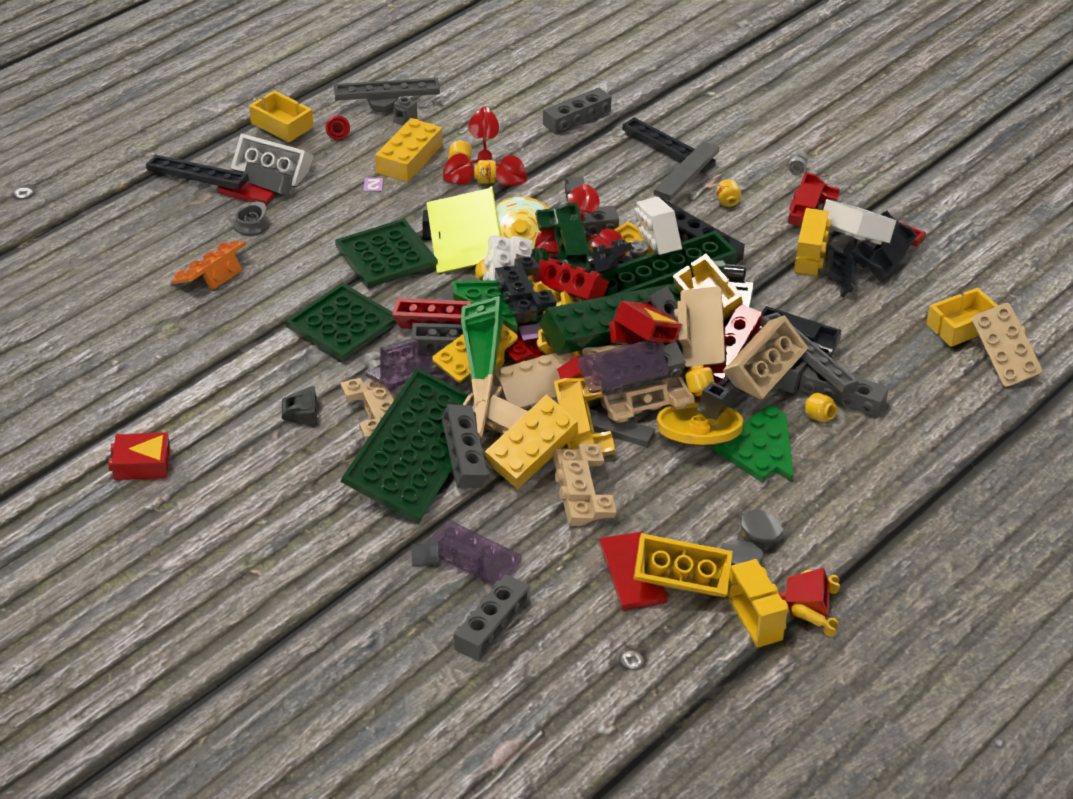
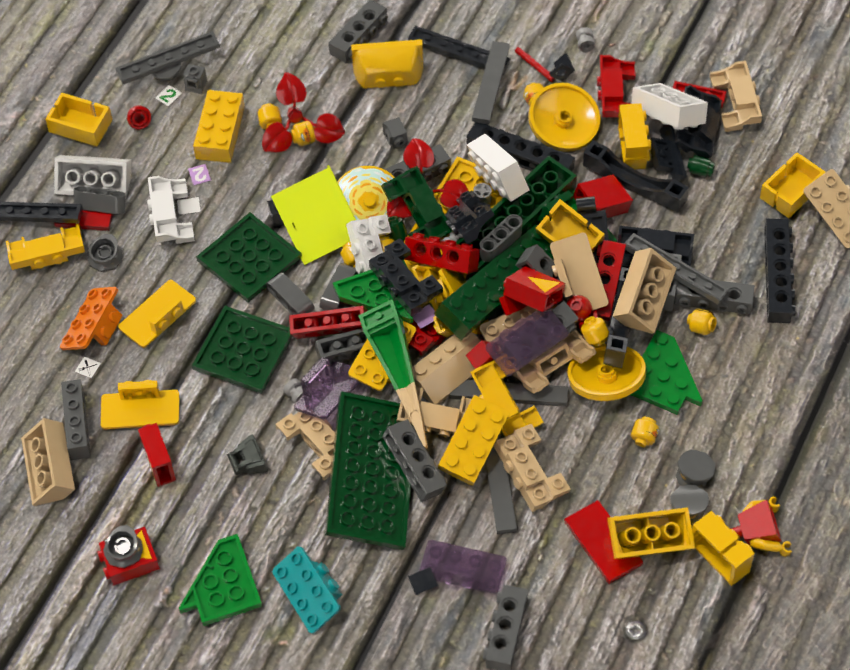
camera: 15 degrees left, 15 degrees up
none -> yellow bracket [6,224,85,270]
none -> tan slope [21,418,75,506]
none -> dark grey brick [61,379,91,460]
none -> white sticker [75,357,101,378]
none -> yellow bracket [101,380,179,429]
none -> dark grey hat [103,525,143,568]
none -> yellow bracket [118,280,196,348]
none -> red brick [138,423,176,487]
none -> white bracket [147,176,195,244]
none -> white sticker [155,85,182,106]
none -> white sticker [177,197,200,215]
none -> green wing [179,534,262,626]
none -> dark grey beam [266,272,315,315]
none -> teal bracket [272,546,342,633]
none -> yellow windscreen [351,39,423,88]
none -> dark grey beam [480,214,523,262]
none -> dark grey tile [485,432,517,534]
none -> red bar [514,47,556,82]
none -> yellow dish [528,83,600,152]
none -> black bracket [549,53,575,81]
none -> red brick [566,295,592,322]
none -> red brick [573,174,633,218]
none -> black arch [583,140,689,212]
none -> yellow head [631,417,659,448]
none -> dark green brick [687,155,715,177]
none -> tan bracket [710,61,762,132]
none -> black brick [764,218,796,323]

